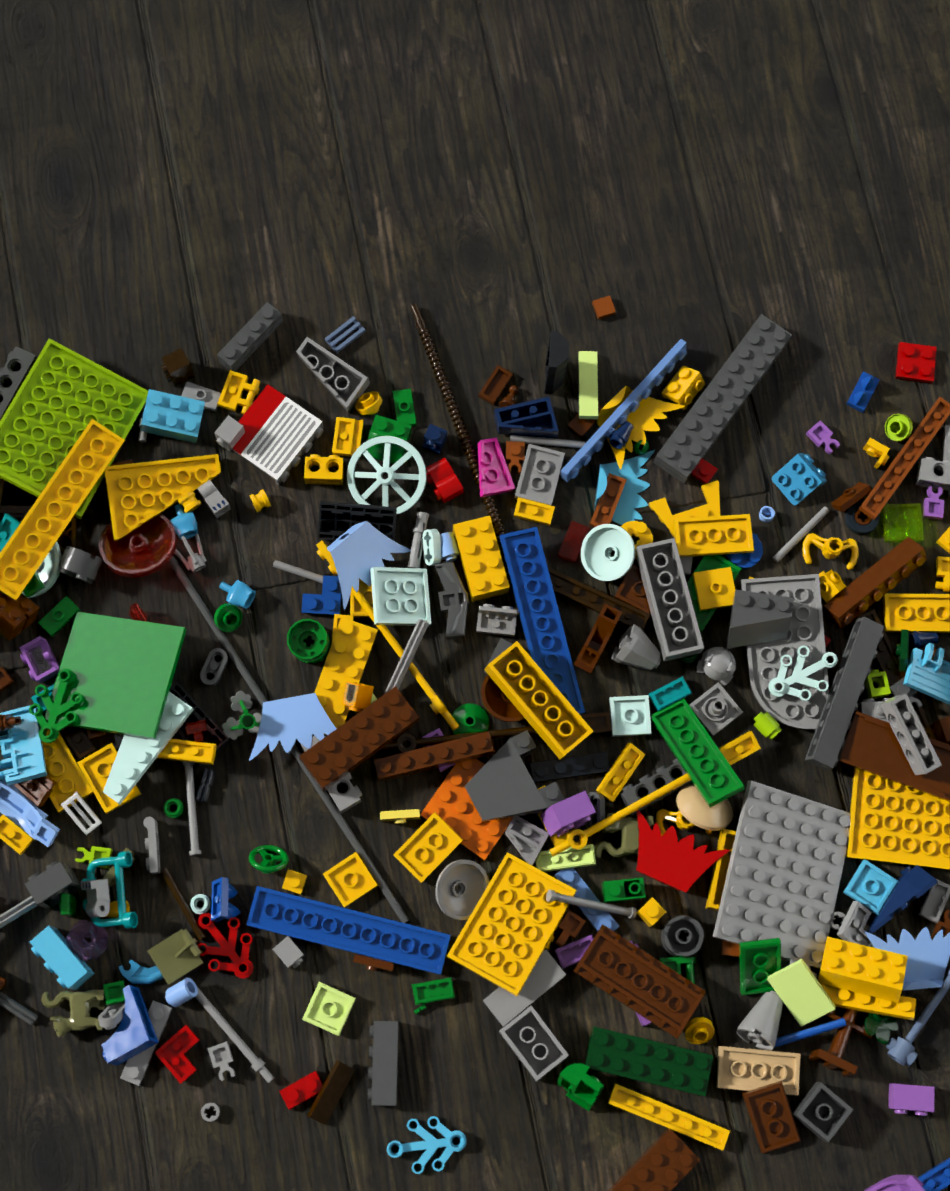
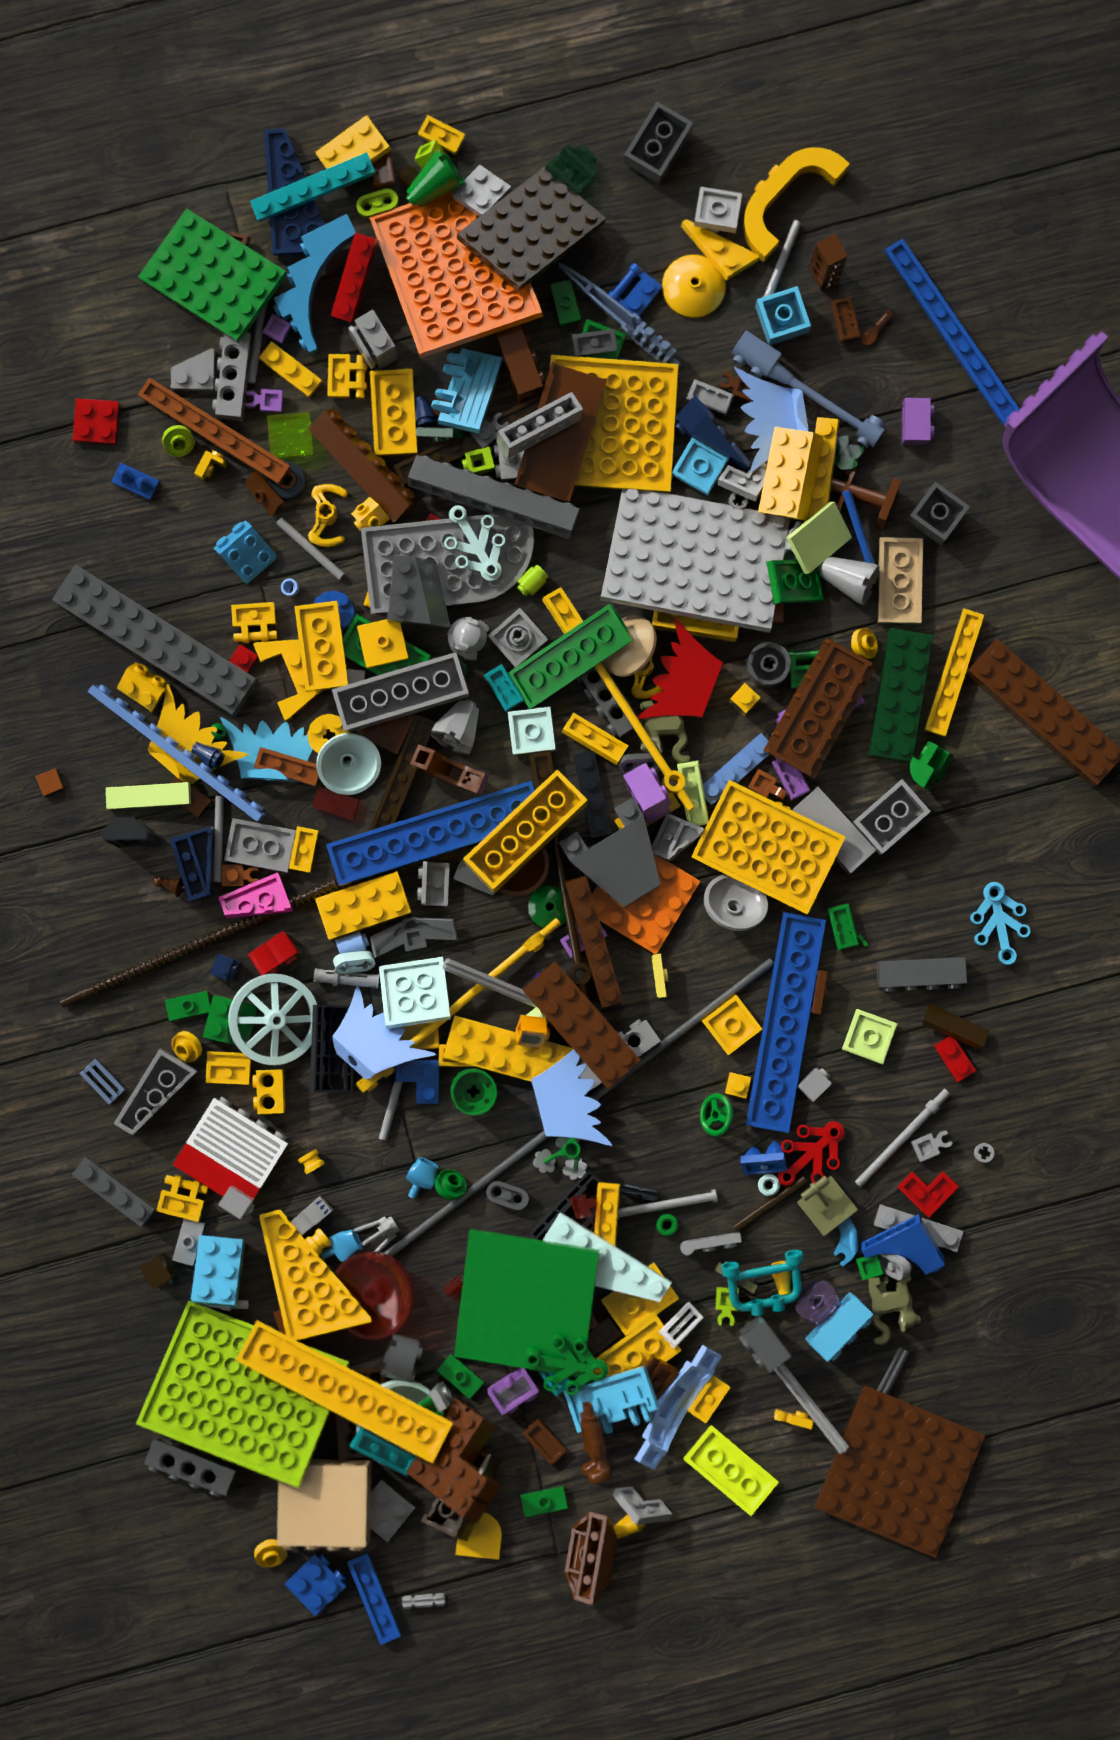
camera: 90 degrees left, 10 degrees up
green plate [60,894,77,917] -> none
light grey leg [81,879,110,918] -> none
light blue brick [165,978,198,1007] -> none
yellow plate [393,812,463,883] -> none
reddish brown tile [478,365,514,406] -> none
light grey bar [546,890,637,919] -> none
green slope [602,877,646,903] -> none
reddish brown tile [742,1081,801,1154] -> none
medium lavender plate [806,420,840,455] -> none
none -> yellow plate [231,602,277,644]
none -> light grey plate [429,1381,453,1412]

